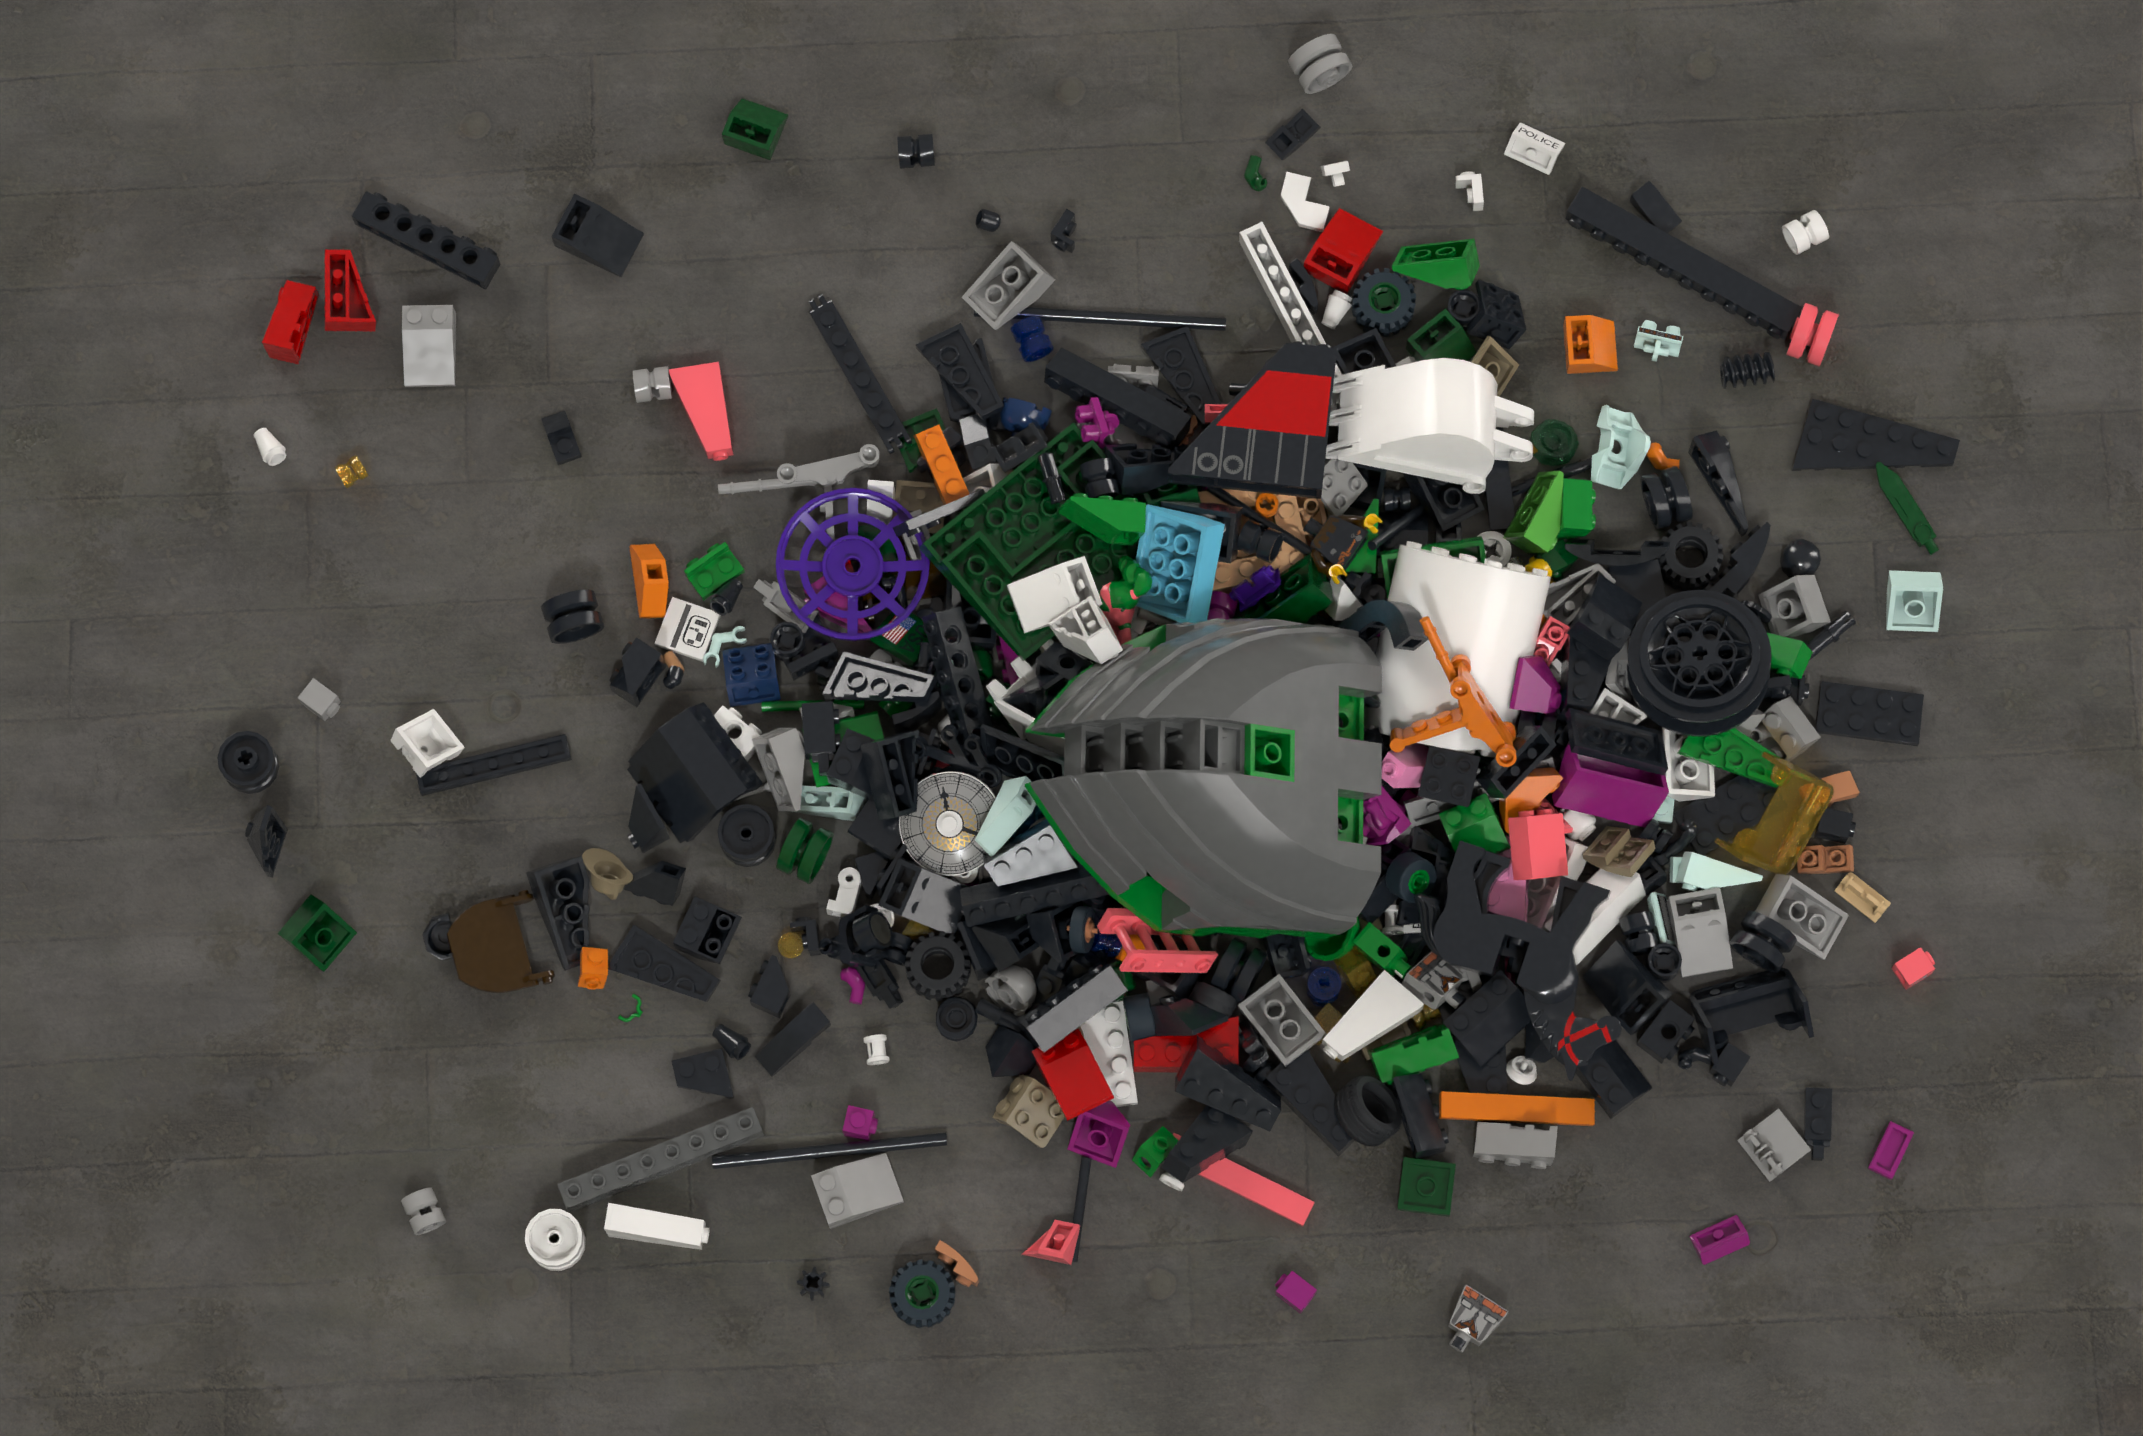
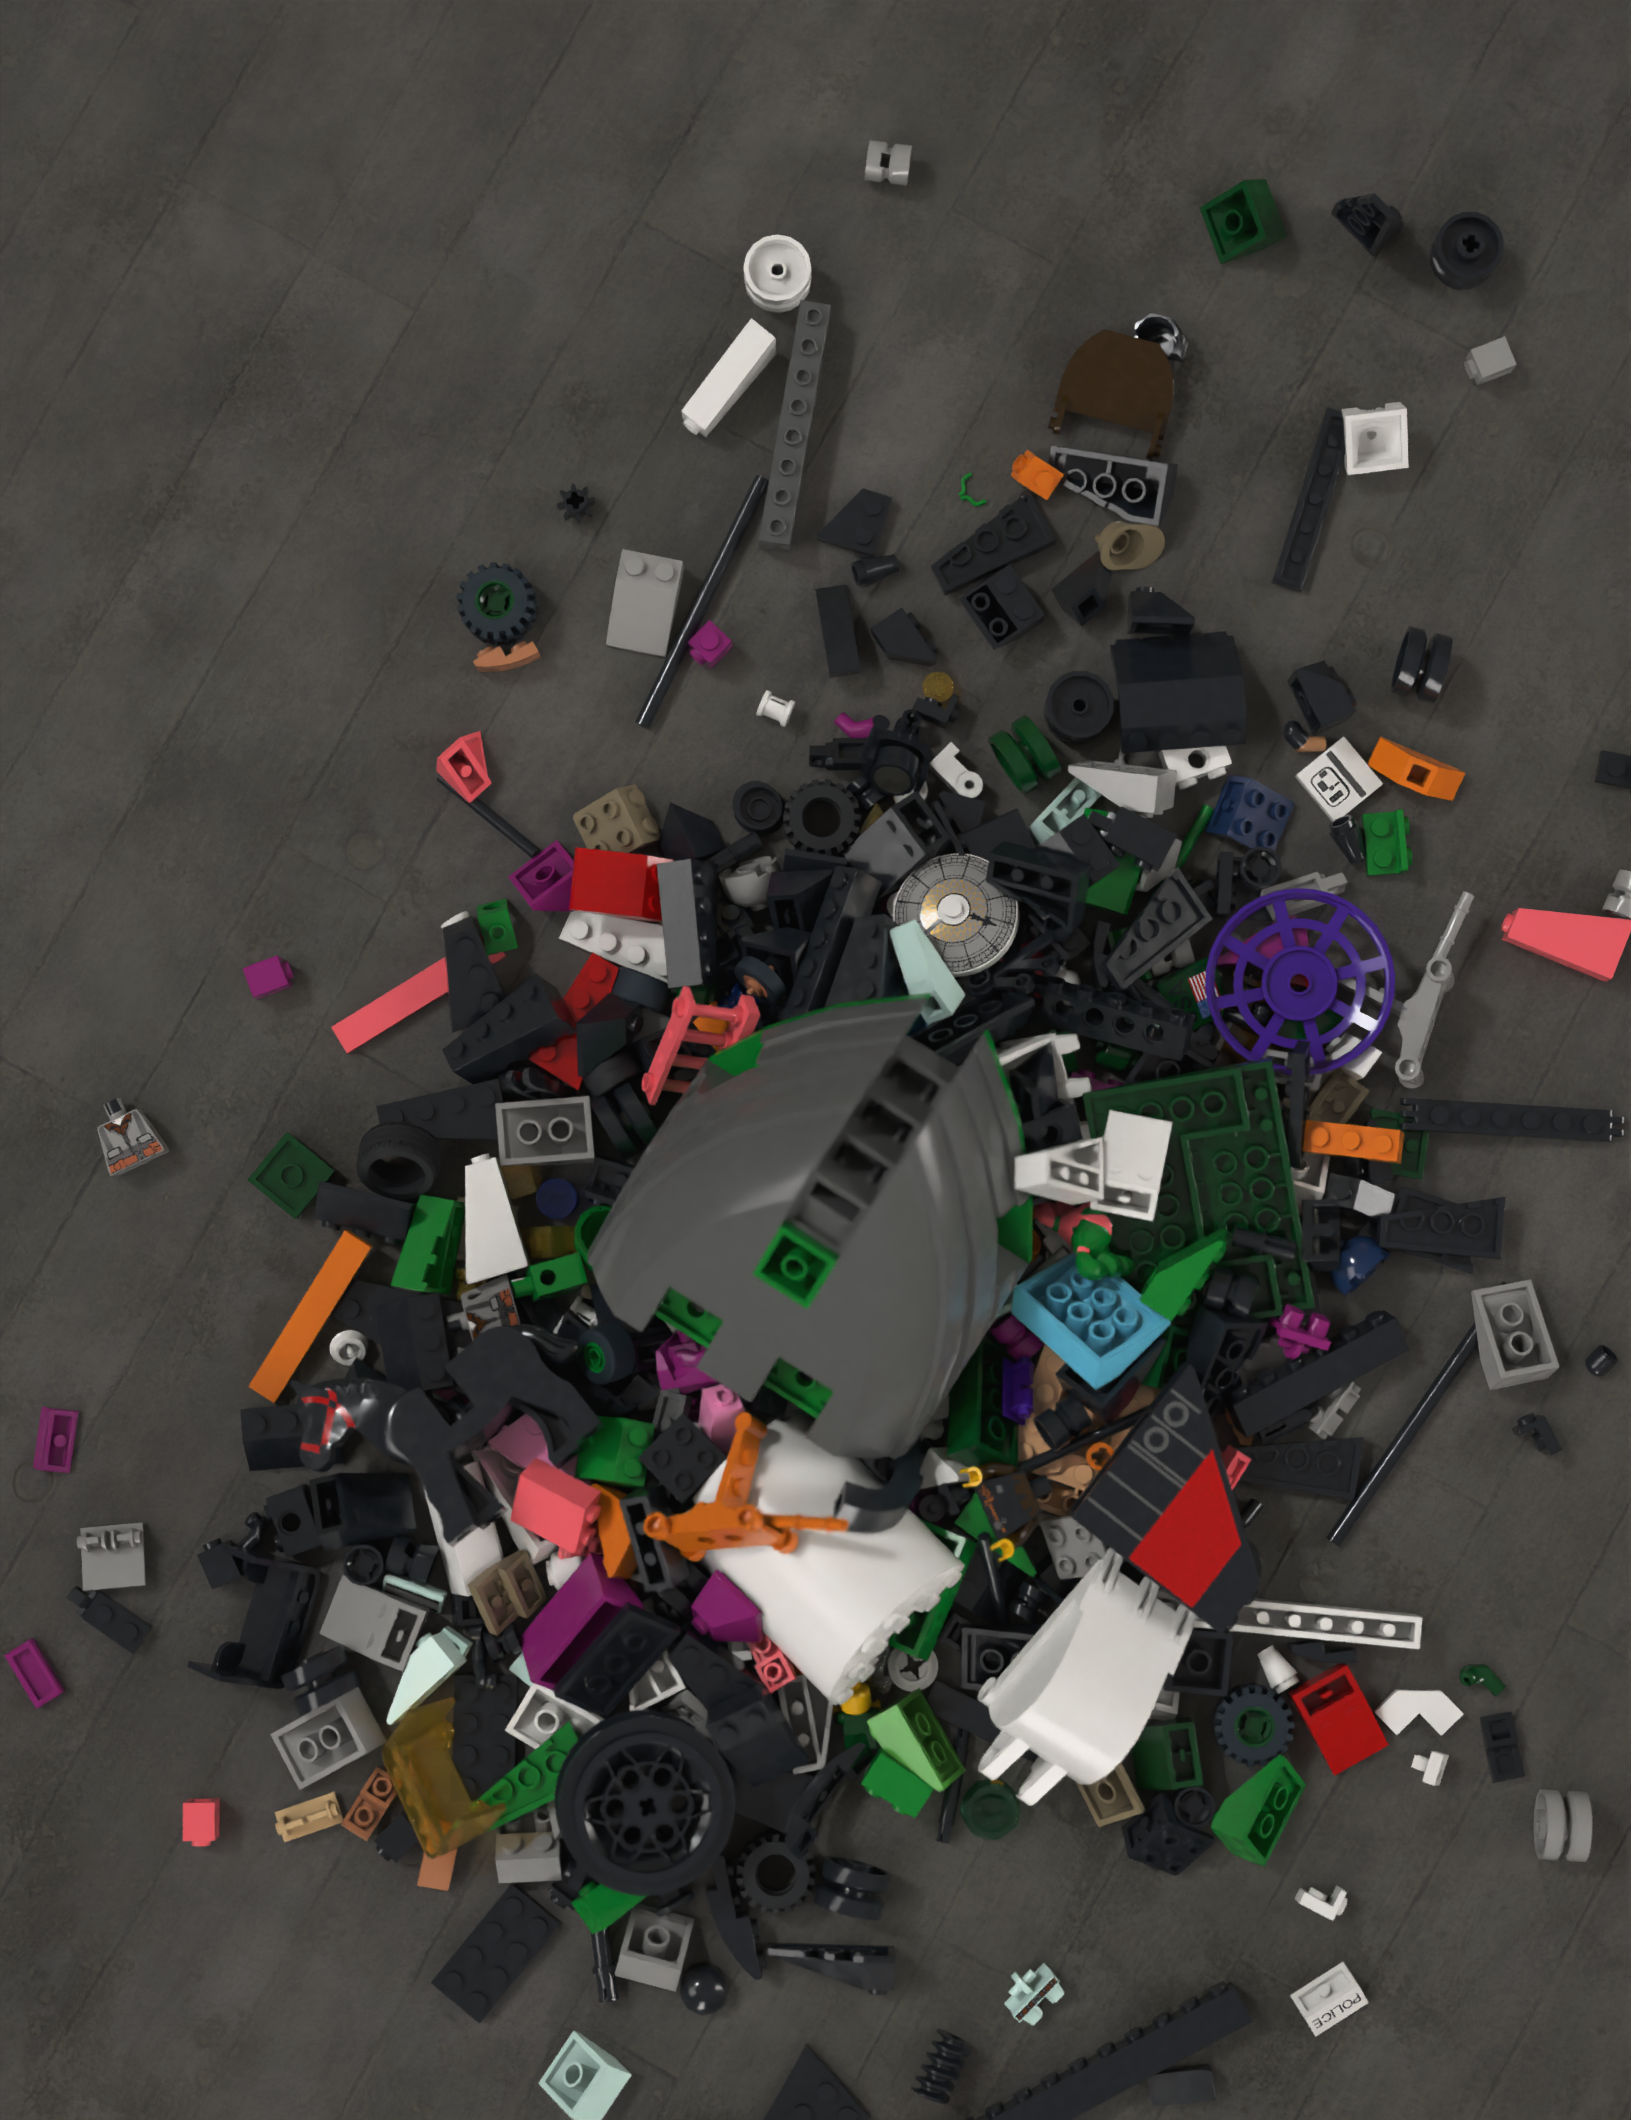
camera: 120 degrees right, 10 degrees up
light aqua arm [703,626,747,668] -> none
clear blue wheel [1010,316,1054,362] -> none
light grey wedge [1473,1122,1558,1169] -> none
orange slope [1563,315,1618,374] -> none
light aqua piece [1591,405,1651,489] -> none
orange arm [1647,443,1680,470] -> none

